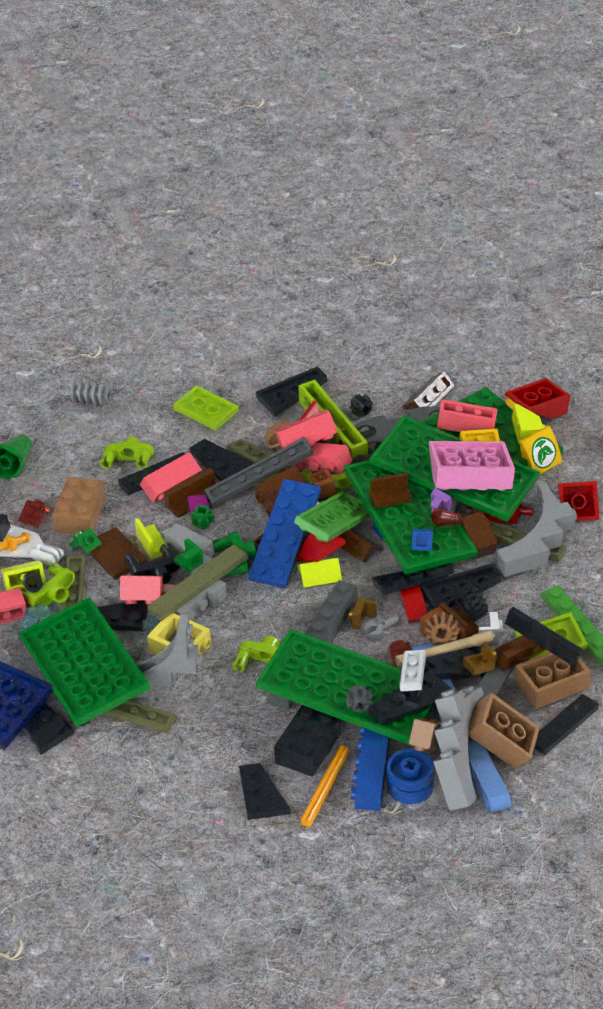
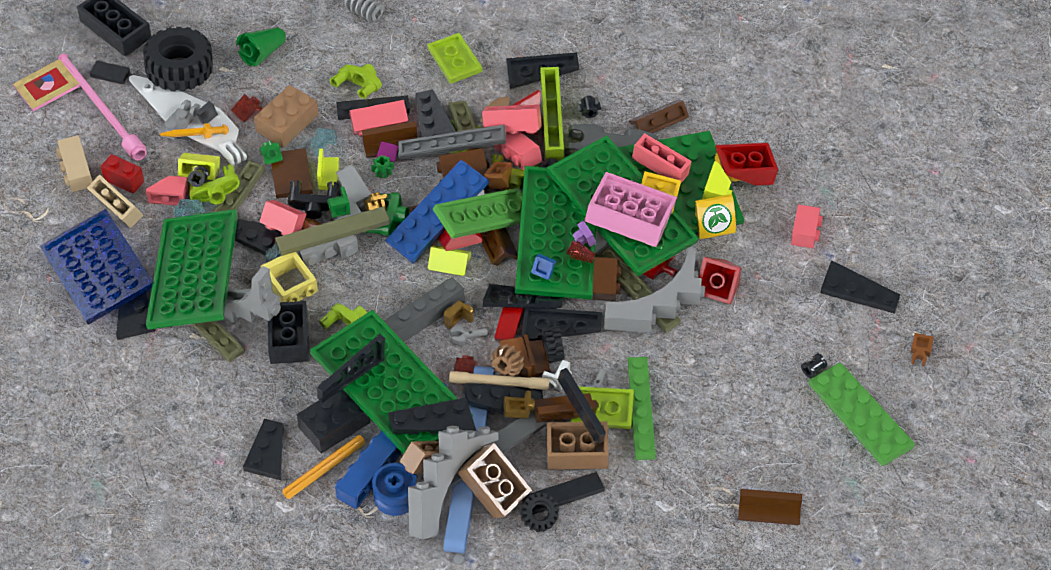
camera: 25 degrees right, 10 degrees up
dark grey gear [345,686,372,712] -> none
reddish brown panel [369,473,412,509] -> none
white tile [400,650,426,691] -> none
none -> black brick [268,301,309,364]
none -> clear light blue bracket [311,128,337,156]
none -> black wing [317,334,385,403]
none -> pearl gold bracket [364,192,388,212]
none -> black tyre [521,493,559,532]

